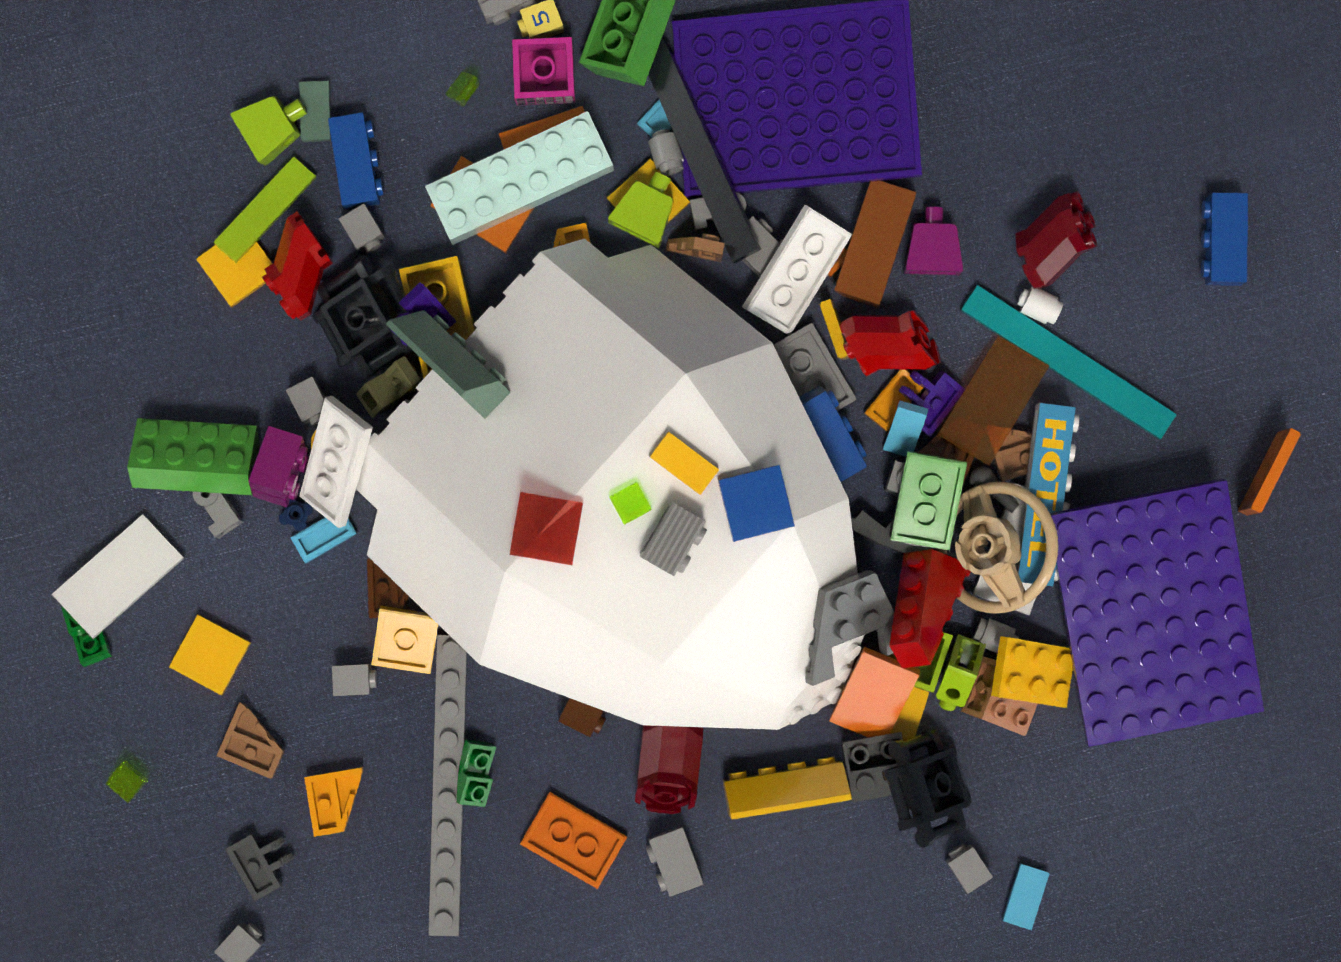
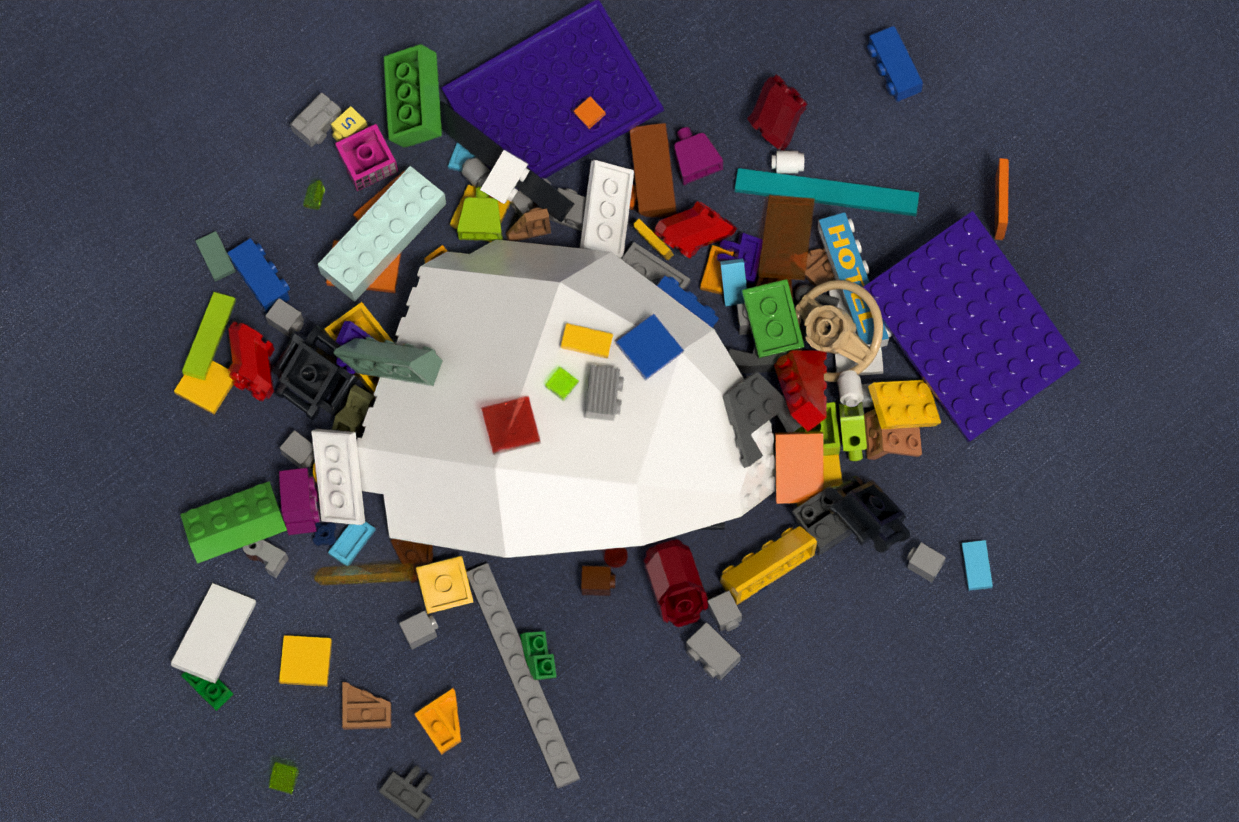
camera: 20 degrees left, 15 degrees down
lime torso [230,96,307,166] -> none
orange tile [520,792,628,889] -> none
none -> clear yellow slope [314,563,413,585]
none -> white brick [480,150,530,204]
none -> orange tile [573,97,606,129]
none -> light grey brick [708,591,742,632]
none -> white brick [837,370,864,407]

